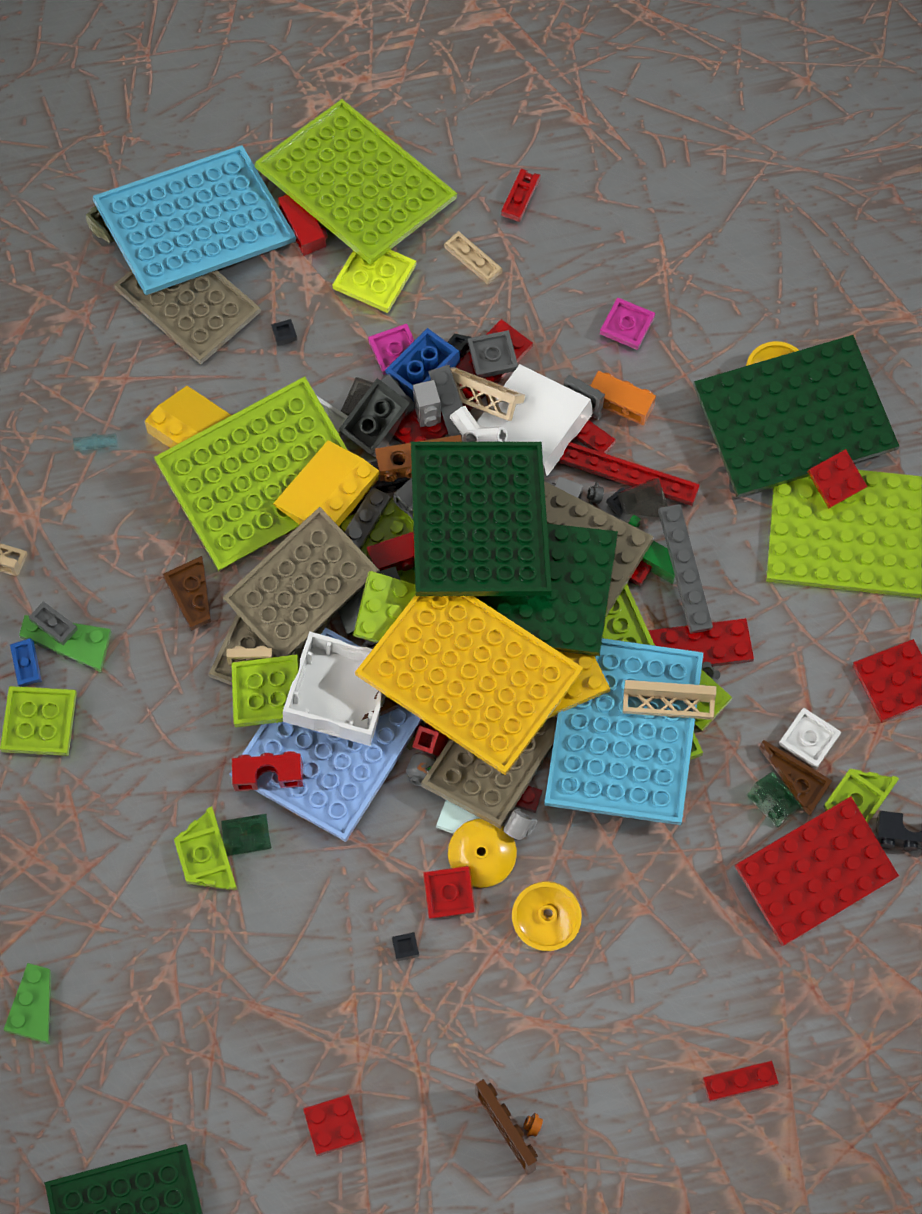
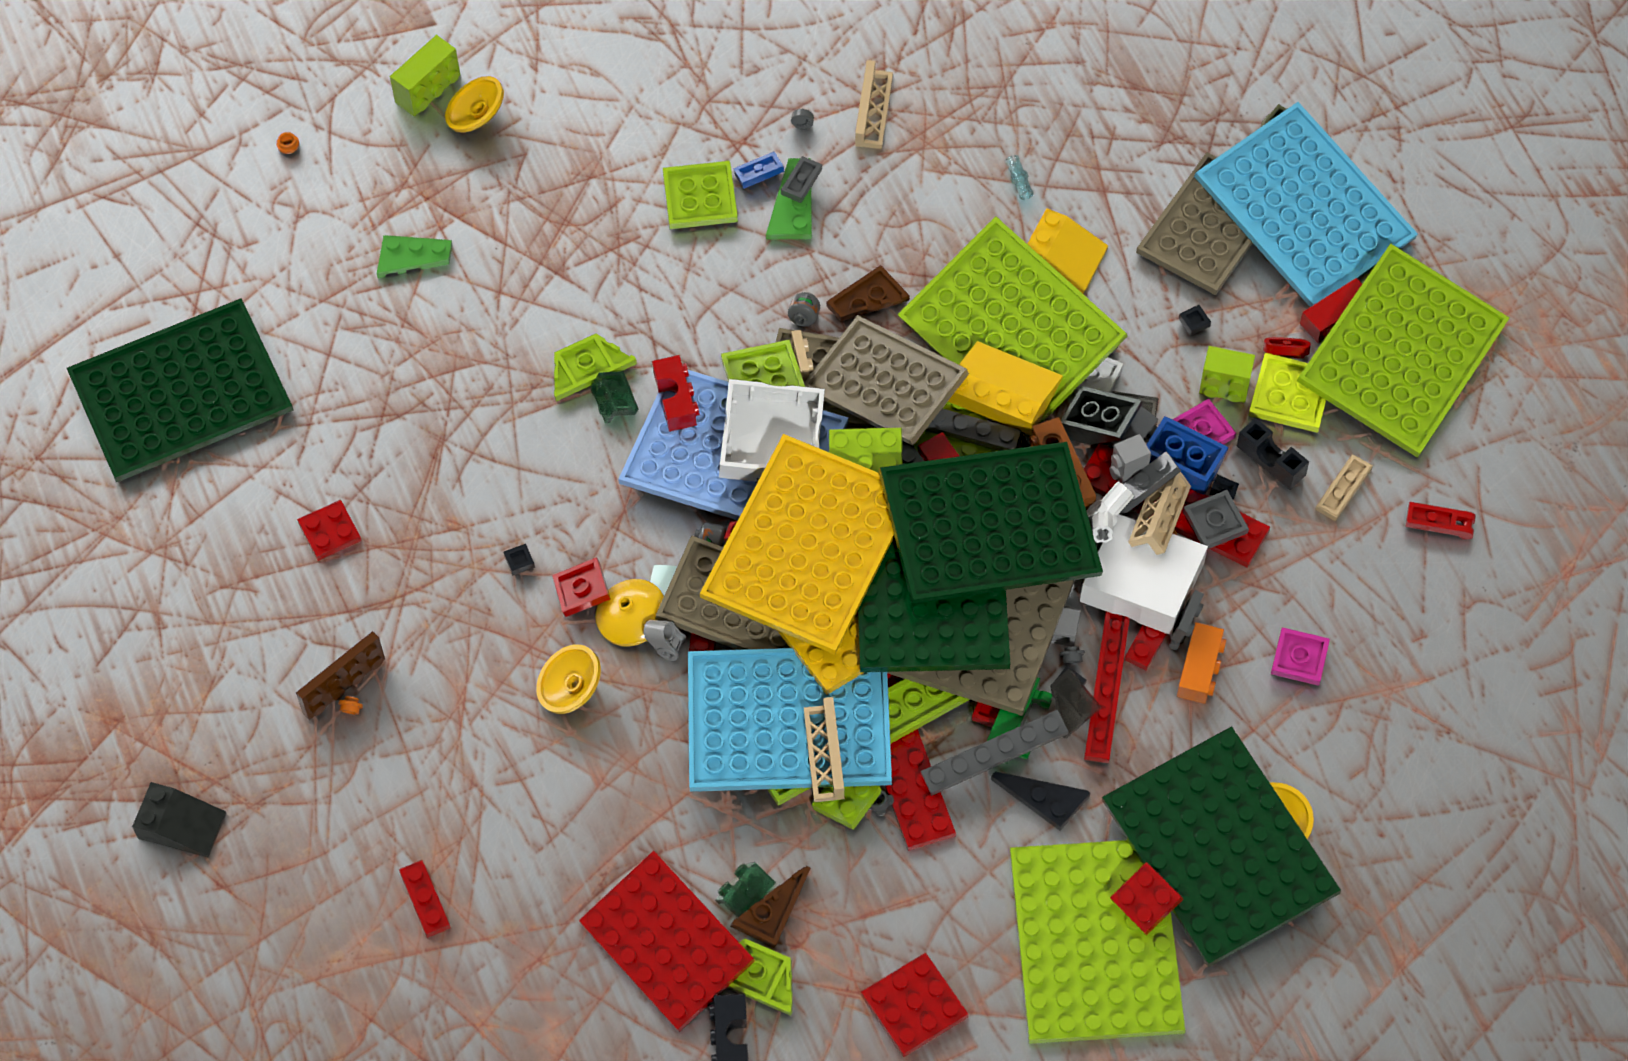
camera: 80 degrees right, 5 degrees down
white plate [778,708,841,770] -> none
none -> dark grey head [788,292,821,327]
none -> black wing [991,771,1090,831]
none -> lime brick [1199,346,1255,403]
none -> black arch [1237,418,1309,490]
none -> red plate [1263,337,1311,359]

